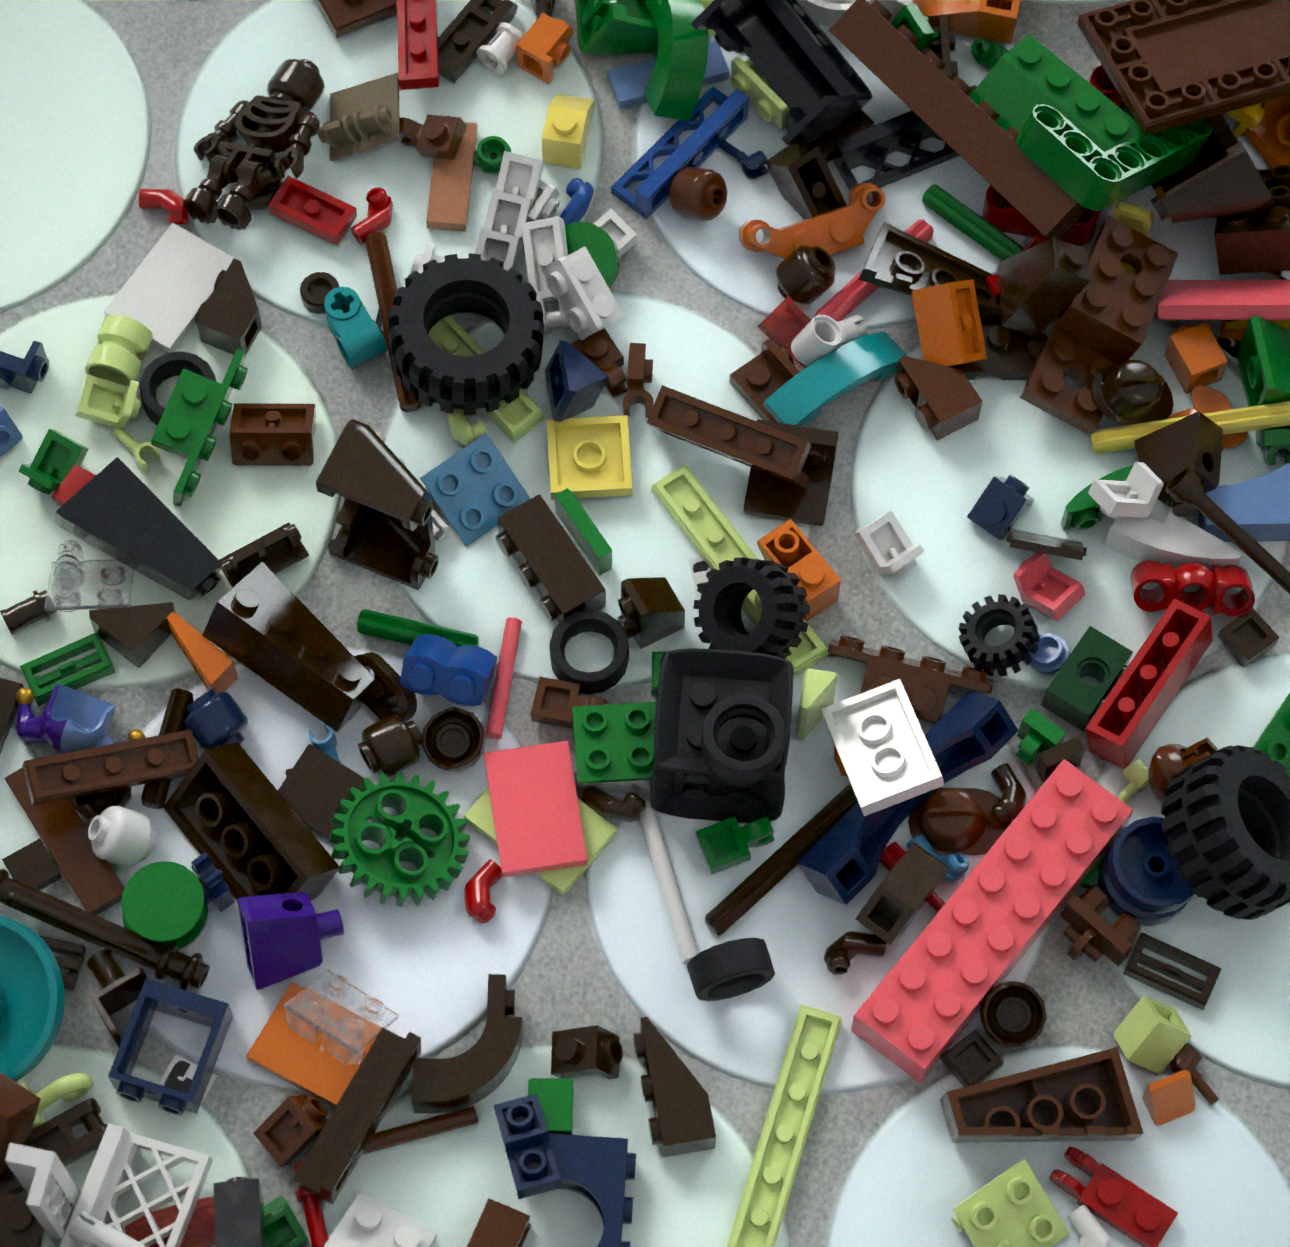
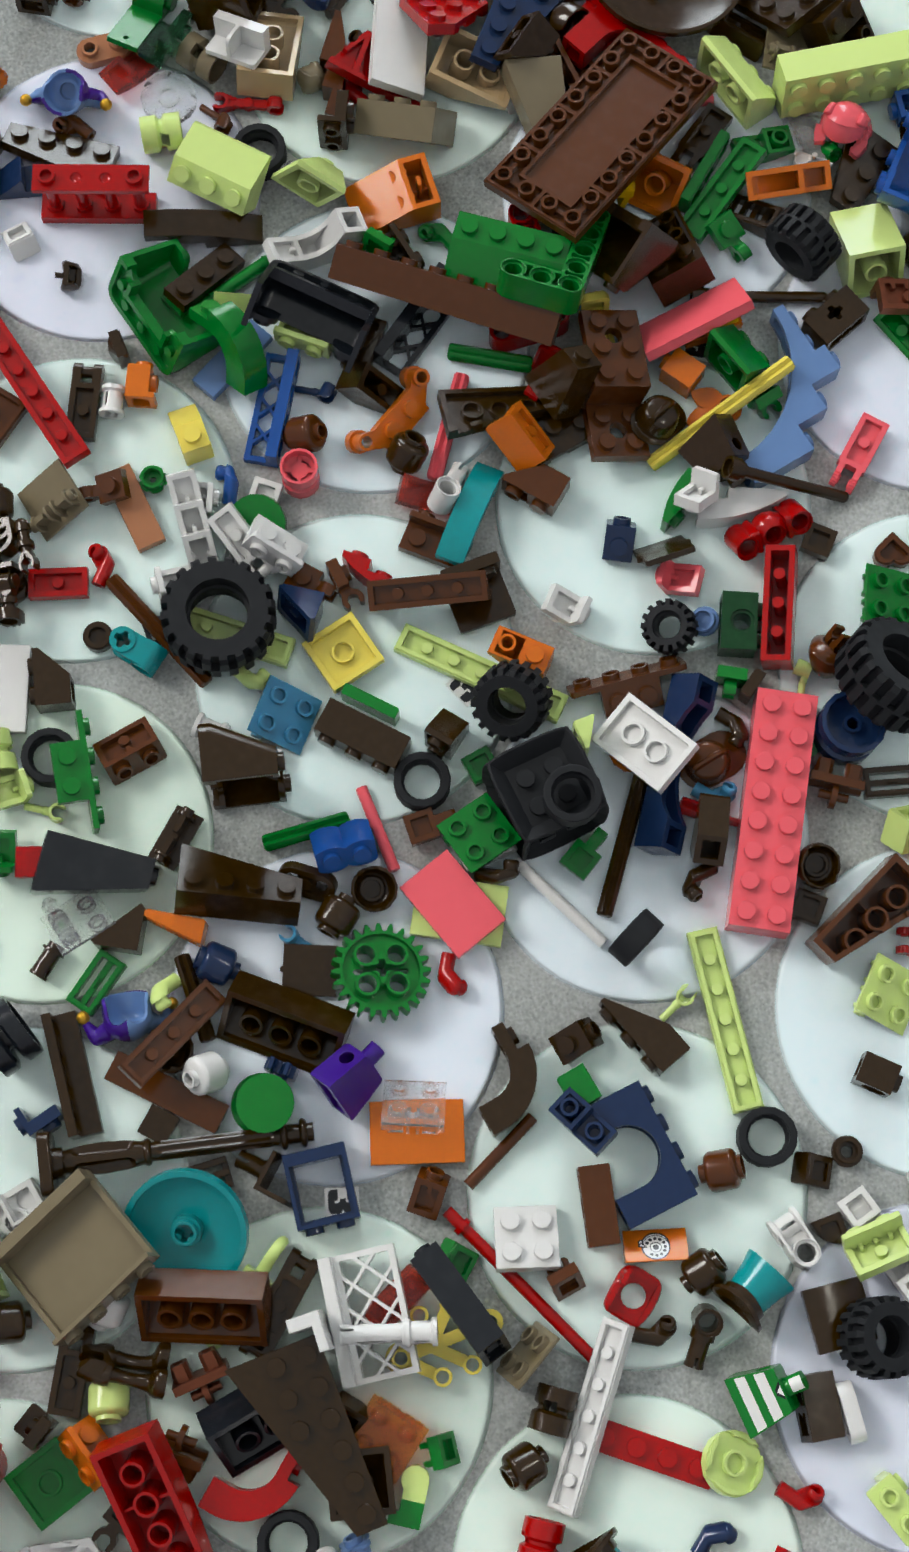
camera: 30 degrees left, 10 degrees up
dark brown fence [293,1027,421,1205] -> none
none -> yellowish green arm [150,973,182,1012]
none -> coral wheel [279,448,320,499]
none -> red slope [342,550,393,587]
none -> yellowish green hand [659,983,697,1022]

